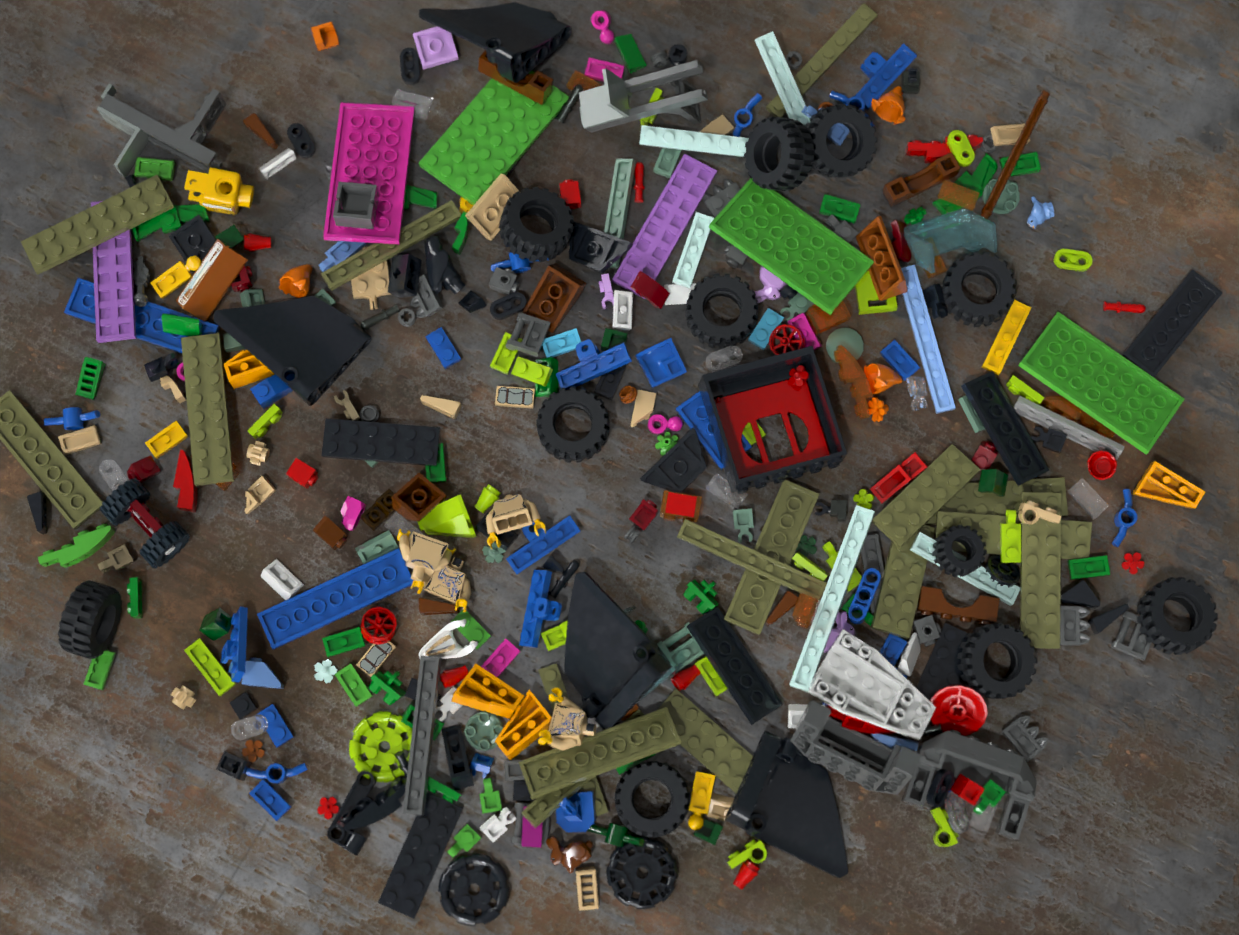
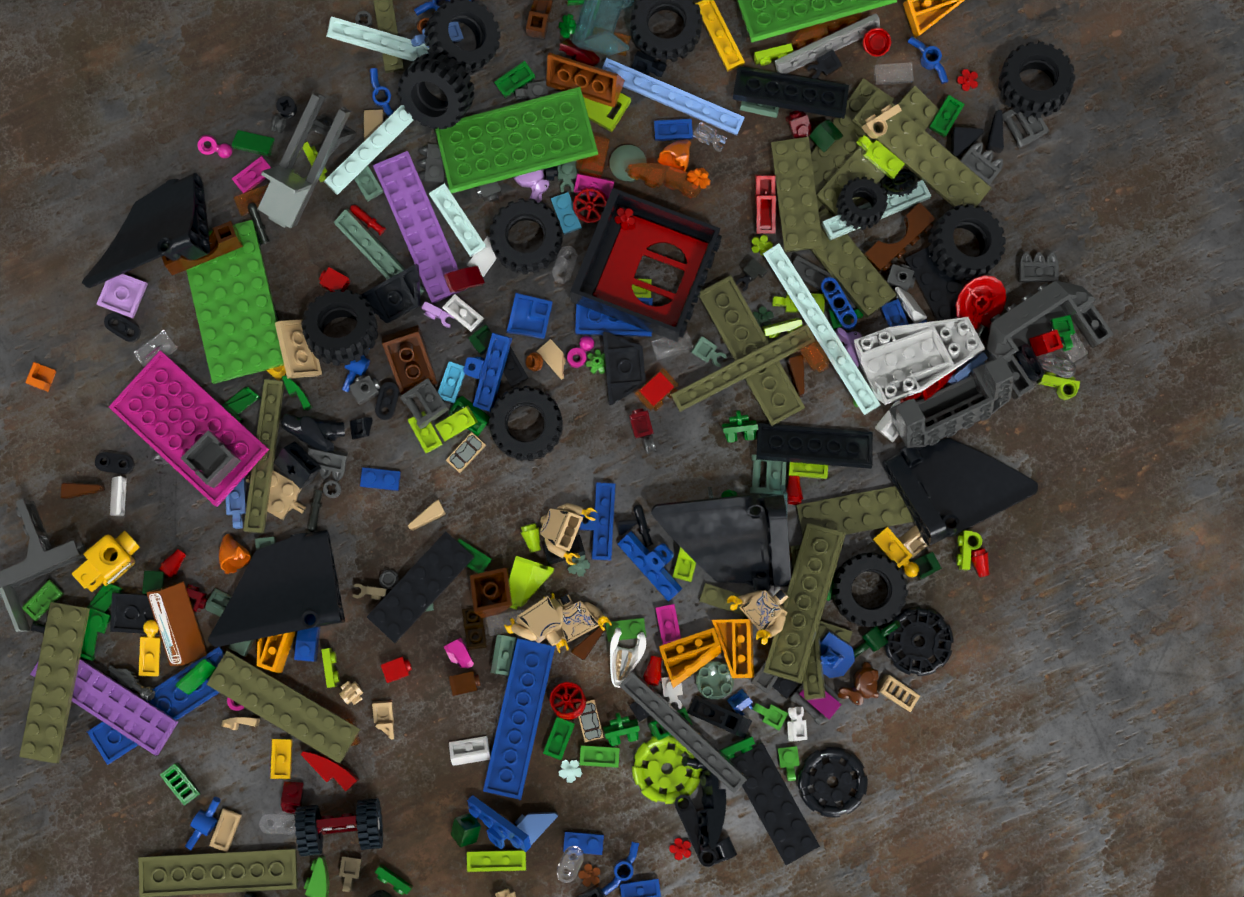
camera: 55 degrees left, 5 degrees up
black plate [144,353,179,382] -> none
black plate [230,692,257,720] -> none

